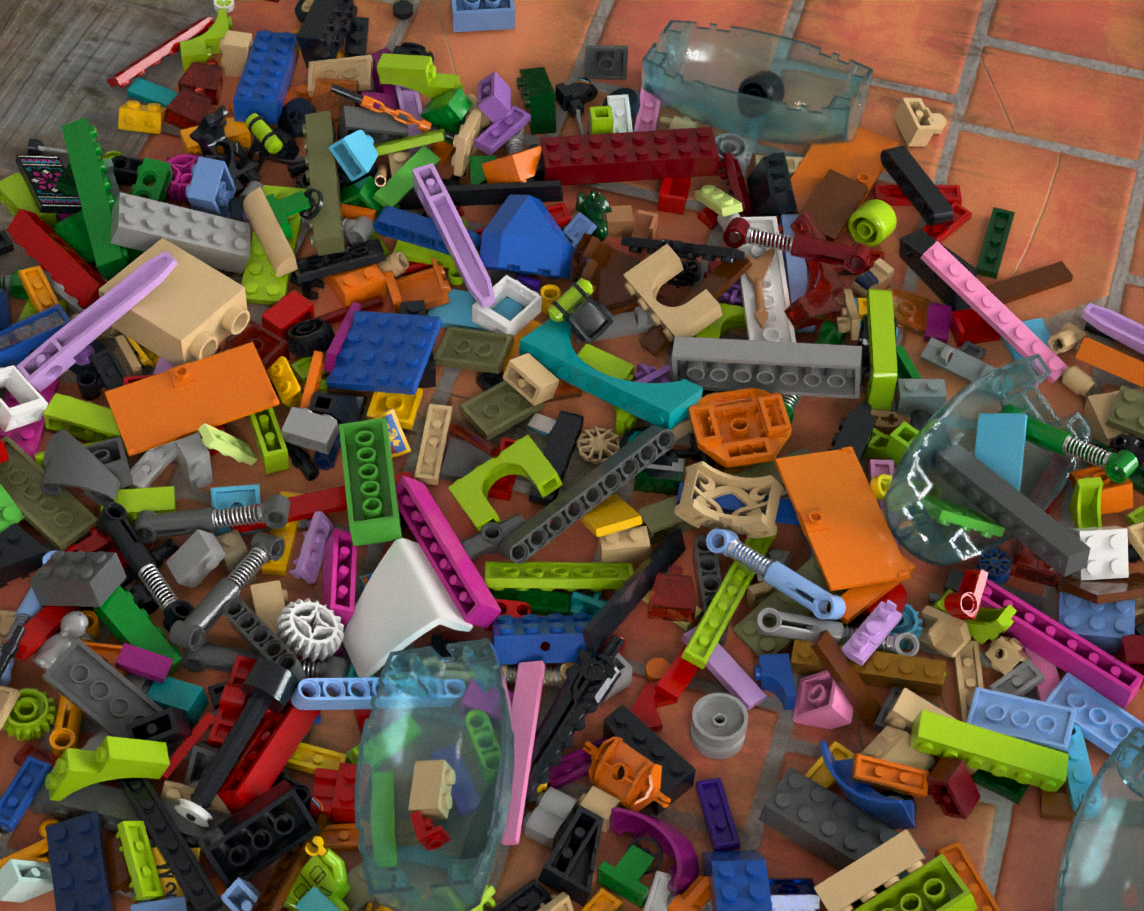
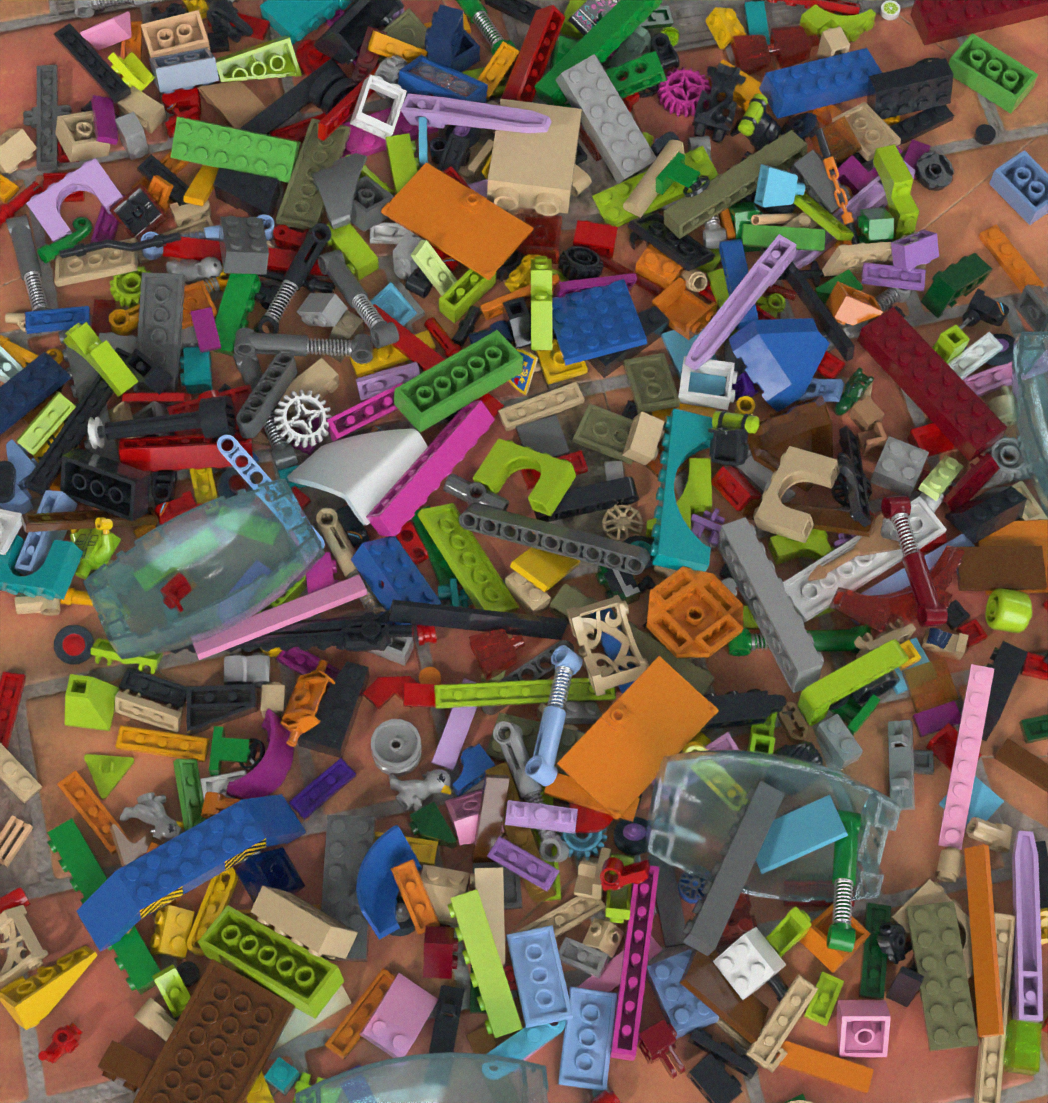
camera: 60 degrees right, 15 degrees up
medium blue brick [186,156,236,217] -> none
light grey brick [281,406,339,455] -> none
tan brick [408,760,456,820] -> none
clear red piece [449,423,501,458] -> none
bright green plate [908,491,1005,538] -> none
none -> black wheel [217,467,256,506]
none -> bright pink slope [359,973,438,1061]
none -> light grey animal [389,769,452,811]
none -> black piece [405,269,433,298]
none -> dark green slope [408,802,457,849]
none -> medium azure tile [419,117,428,168]
none -> red pin [424,317,462,358]
none -> black hinge [424,985,465,1086]
none -> medium lavender tile [487,836,560,892]
none -> lime arch [531,256,552,350]
none -> black wheel [614,817,655,855]
none -> red panel [711,466,762,511]
none -> light grey brick [870,436,929,498]
none -> orange plate [978,224,1044,292]

